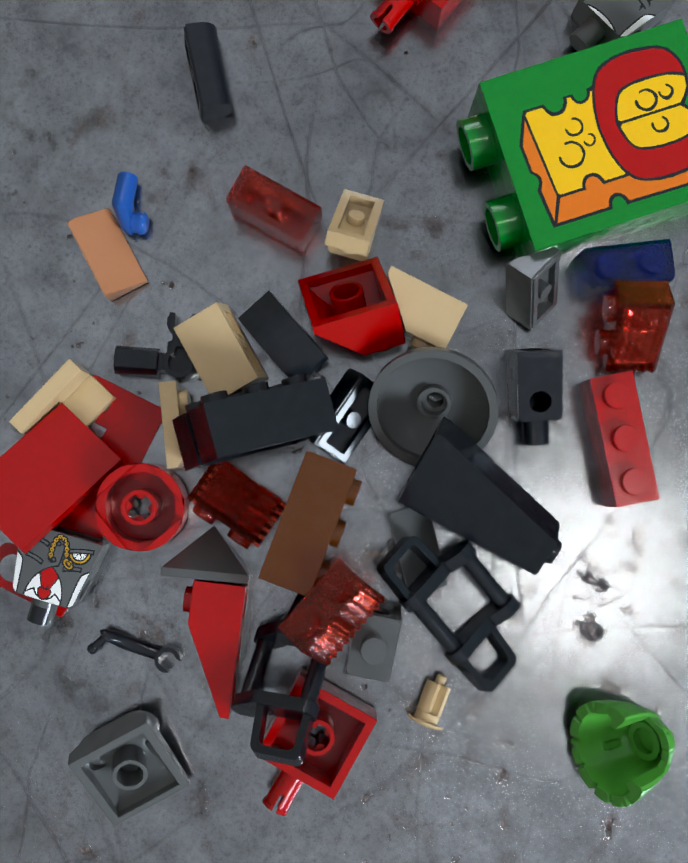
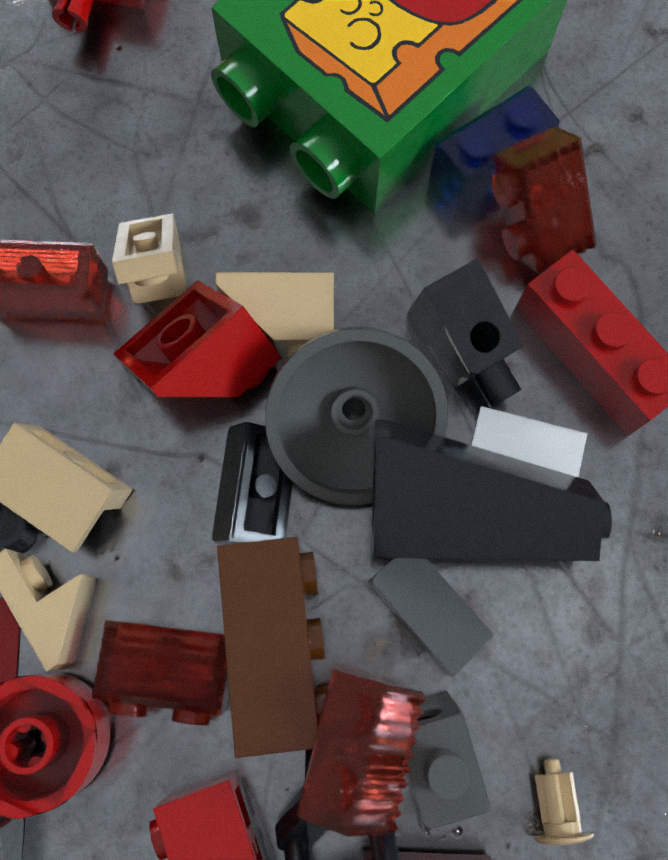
camera: 25 degrees left, 10 degrees down
dark grey slope [160,526,252,584] -> none
black piece [172,374,339,471] -> none
black slope [238,291,329,377] -> none
black bar [376,536,521,693] -> none
dark grey slope [506,247,560,329] -> none
none -> white sticker [472,406,588,477]

